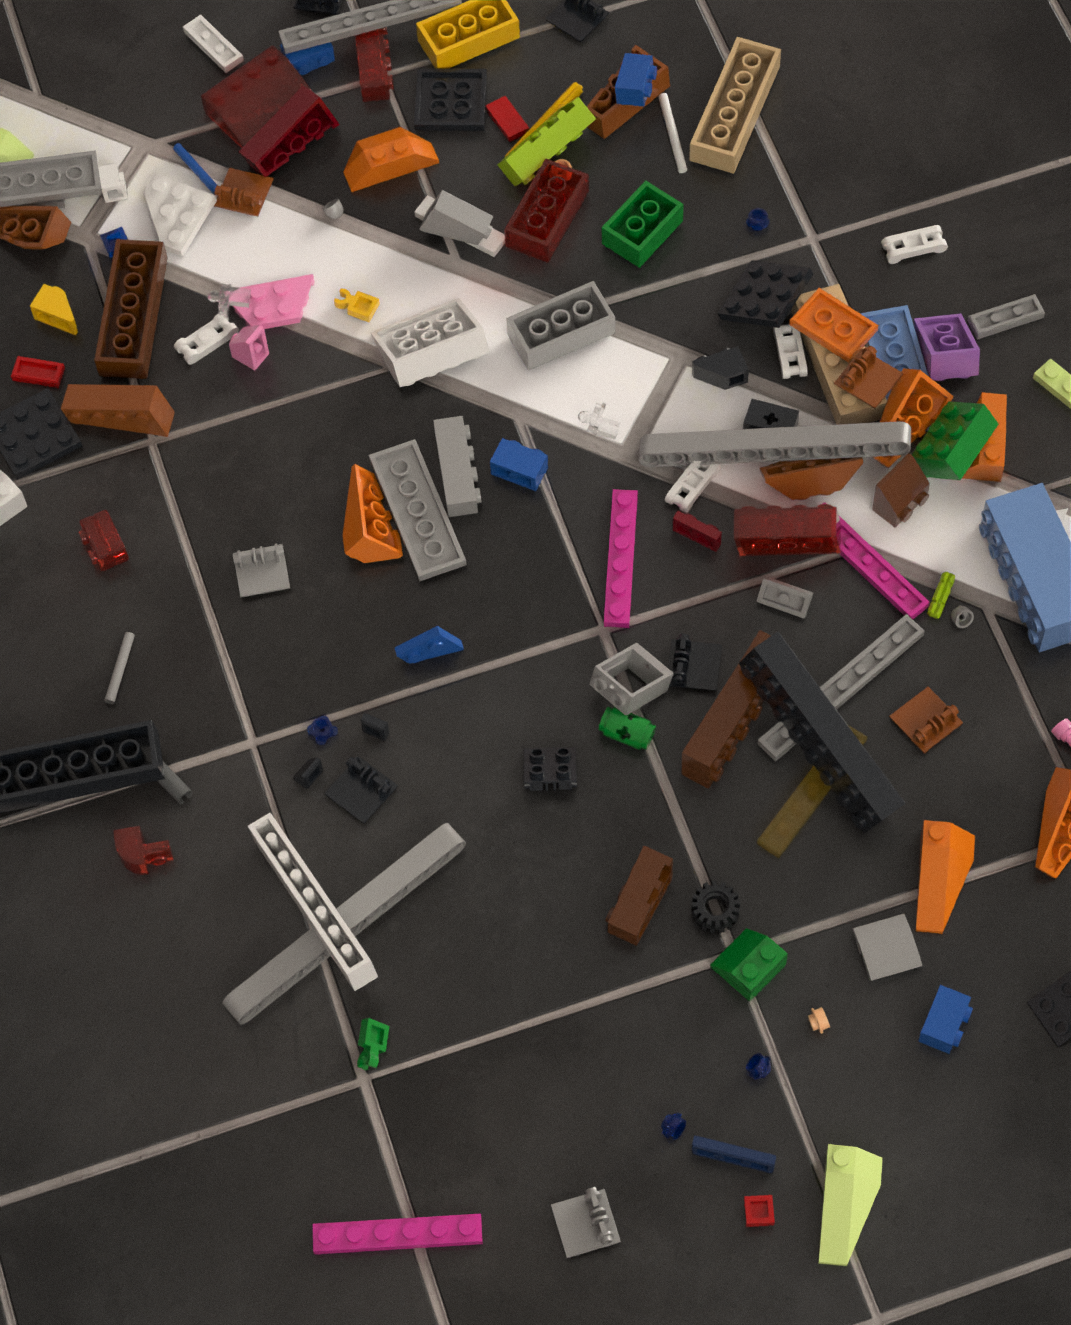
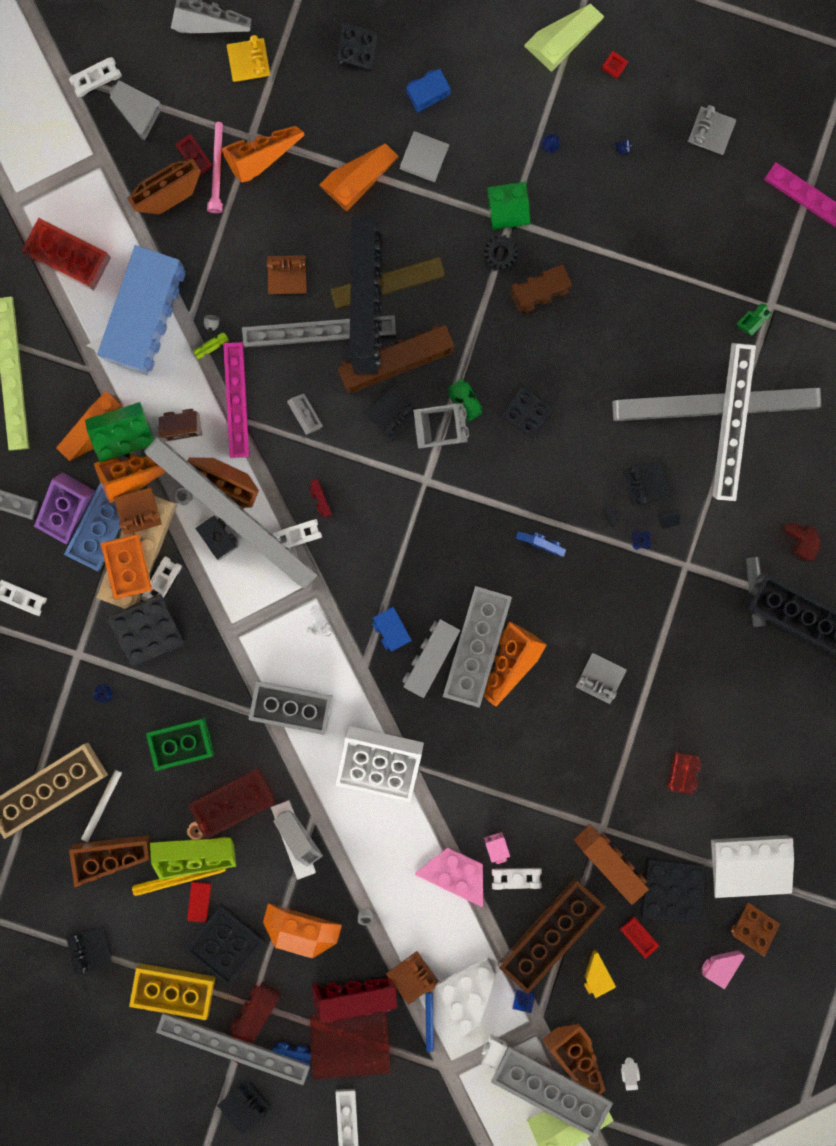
camera: 145 degrees left, 25 degrees up
light grey bar [104,632,135,704] -> none
clear piece [207,284,251,318] -> none
yellow plate [334,288,380,322] -> none
dark pink plate [604,489,638,628] -> none
blue brick [615,53,657,107] -> none
black slope [692,346,749,390] -> none
dark blue tile [692,1135,776,1173] -> none
clear red brick [734,504,841,556] -> none
light nougat plate [808,1007,830,1034] -> none

